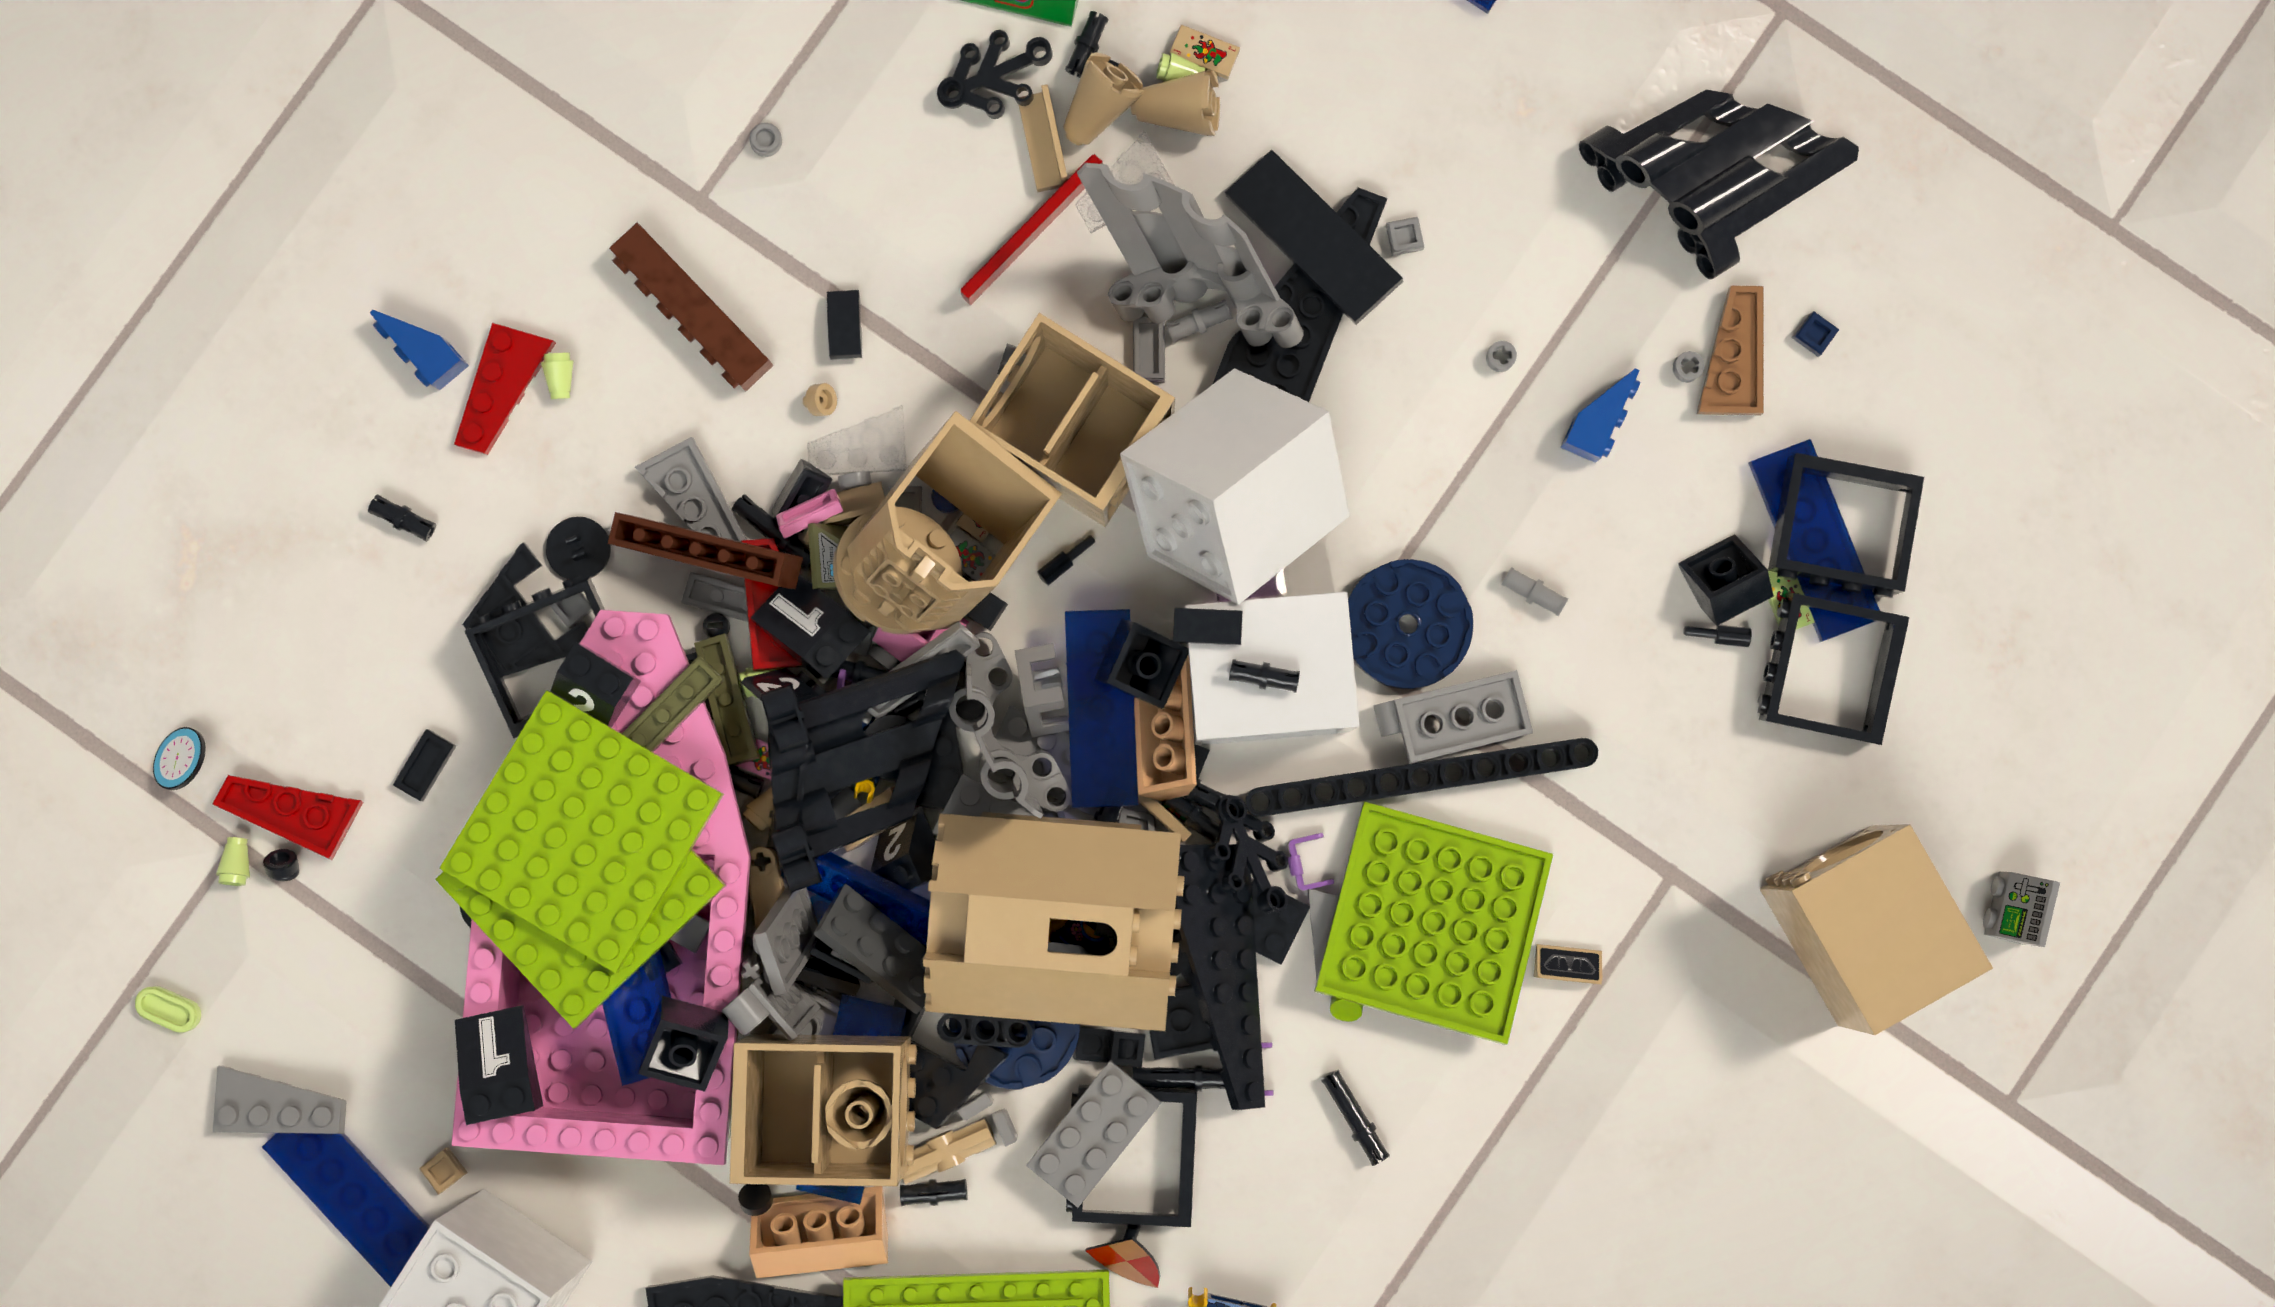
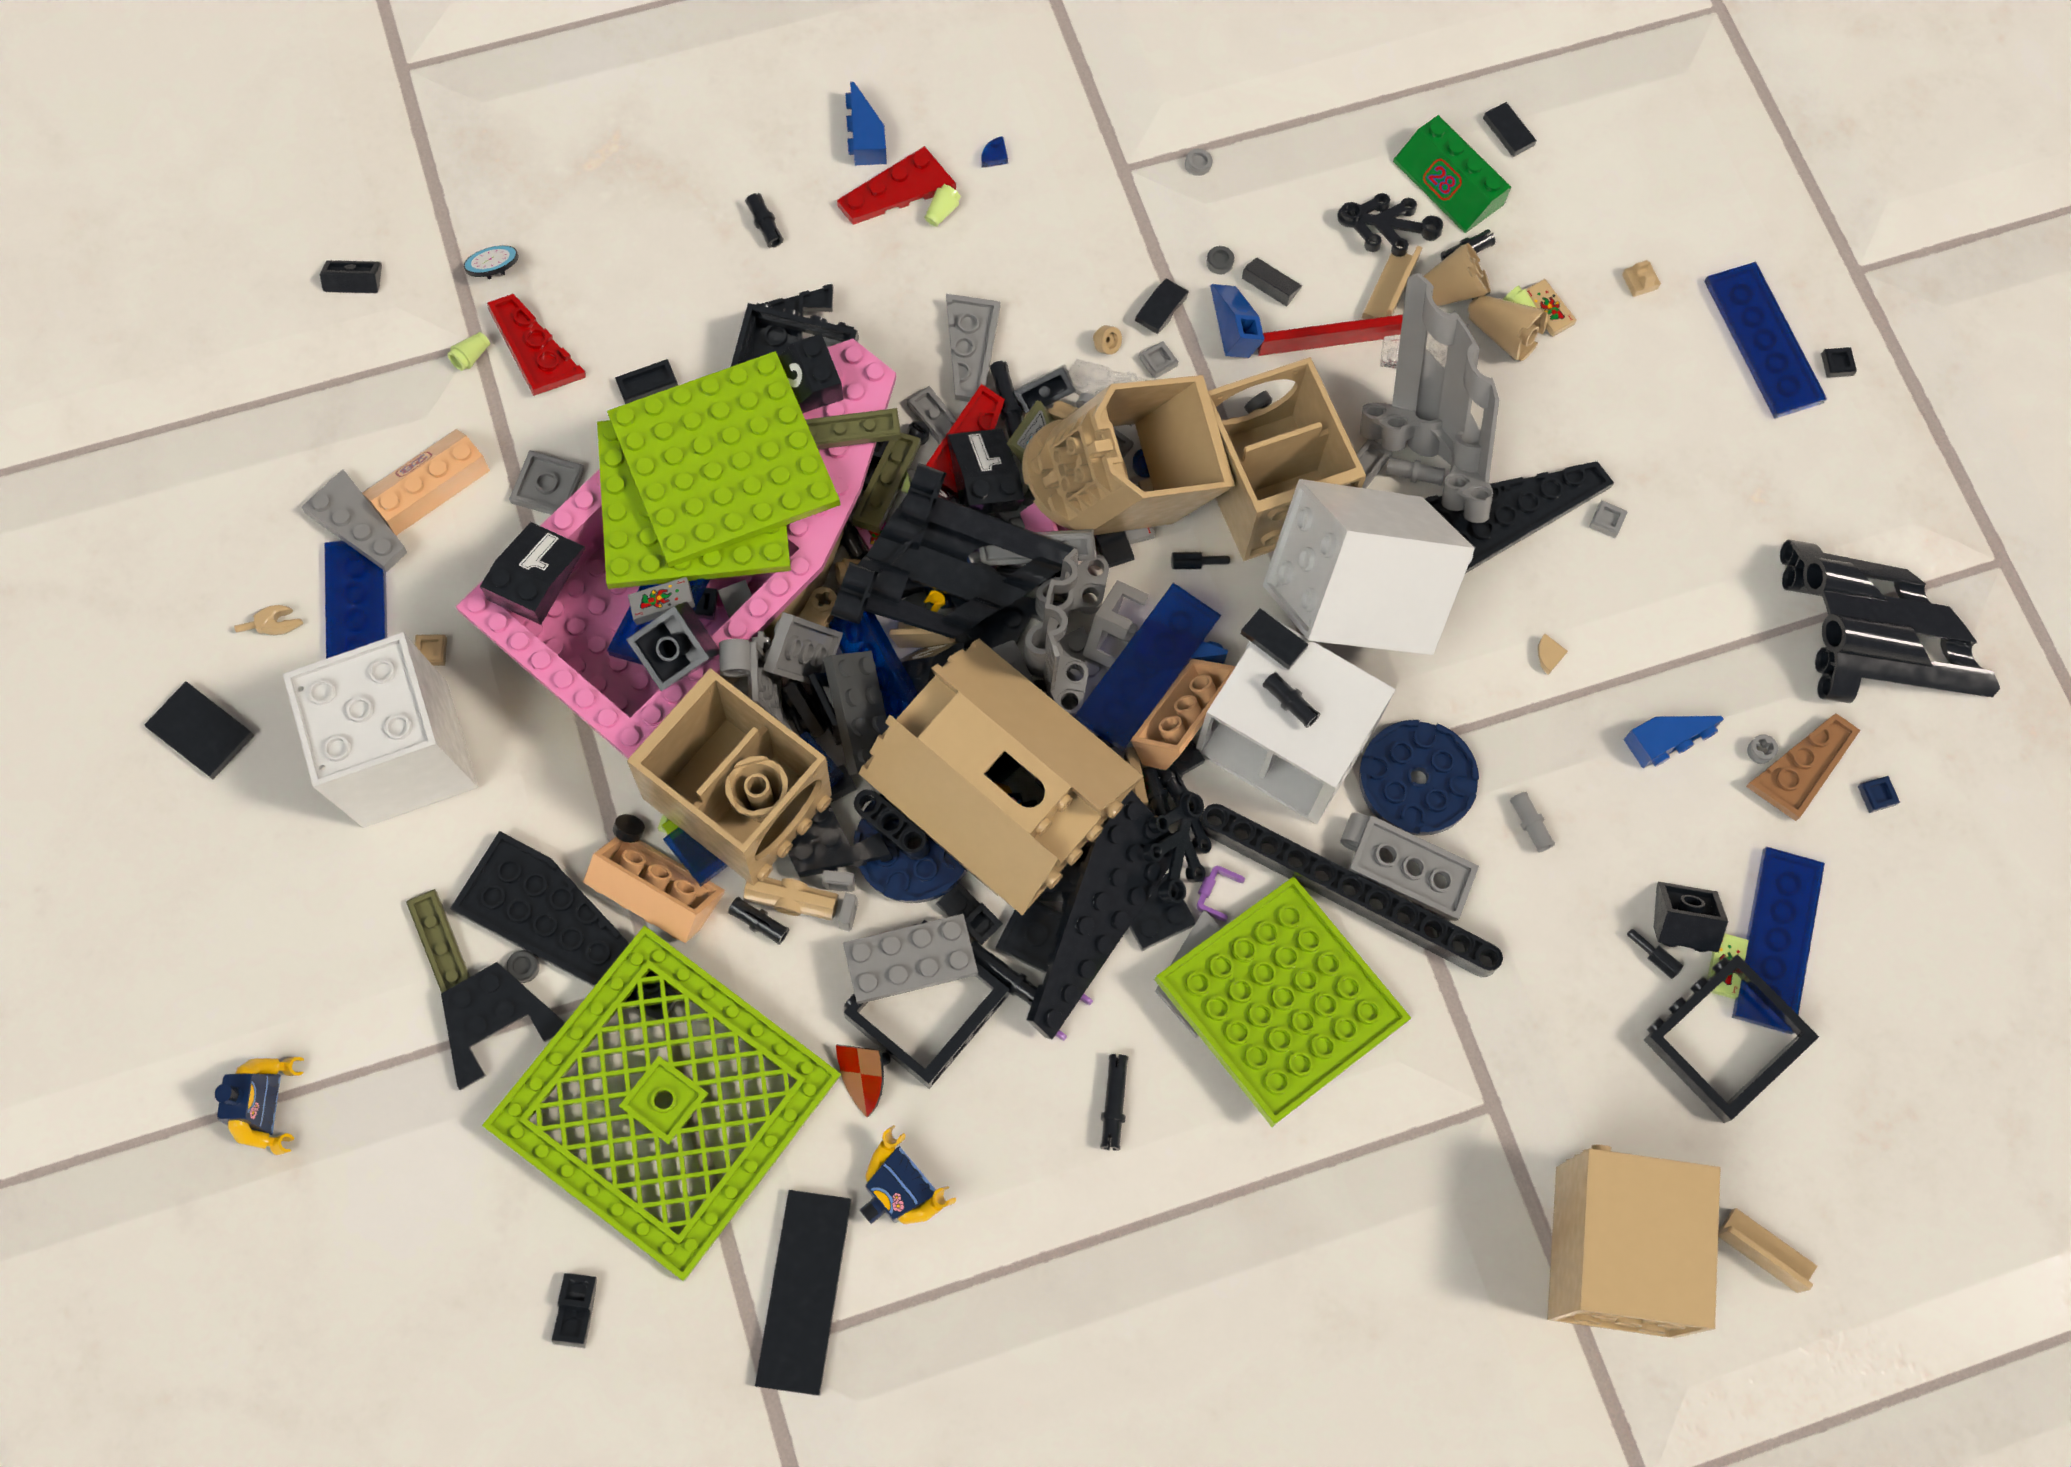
camera: 30 degrees right, 15 degrees down
yellowish green tile [135,986,201,1032] -> none
black tile [263,849,299,881] -> none
black piece [546,517,611,580] -> none
copper brick [608,512,803,589] -> none
copper brick [609,222,774,391] -> none
bright pink tile [776,489,843,539] -> none
black slope [1094,619,1189,709] -> none
black tile [1225,150,1404,325] -> none
lime tile [1330,997,1363,1022] -> none
light grey bush [1486,341,1517,372] -> none
slope [1533,944,1603,985] -> none
black window [1768,452,1924,598] -> none
slope [1983,871,2060,947] -> none
none -> tan hand [234,605,303,635]
none -> black slope [320,260,382,293]
none -> light nougat slope [362,429,490,536]
none -> light grey tile [509,450,584,515]
none -> light grey tile [628,577,695,625]
none -> clear blue tile [981,136,1008,168]
none -> light grey tile [1140,341,1178,379]
none -> dark grey tile [1206,246,1234,275]
none -> blue slope [1210,284,1264,358]
none -> black slope [1242,257,1302,307]
none -> tan tile [1537,634,1568,675]
none -> tan panel [1718,1208,1817,1293]

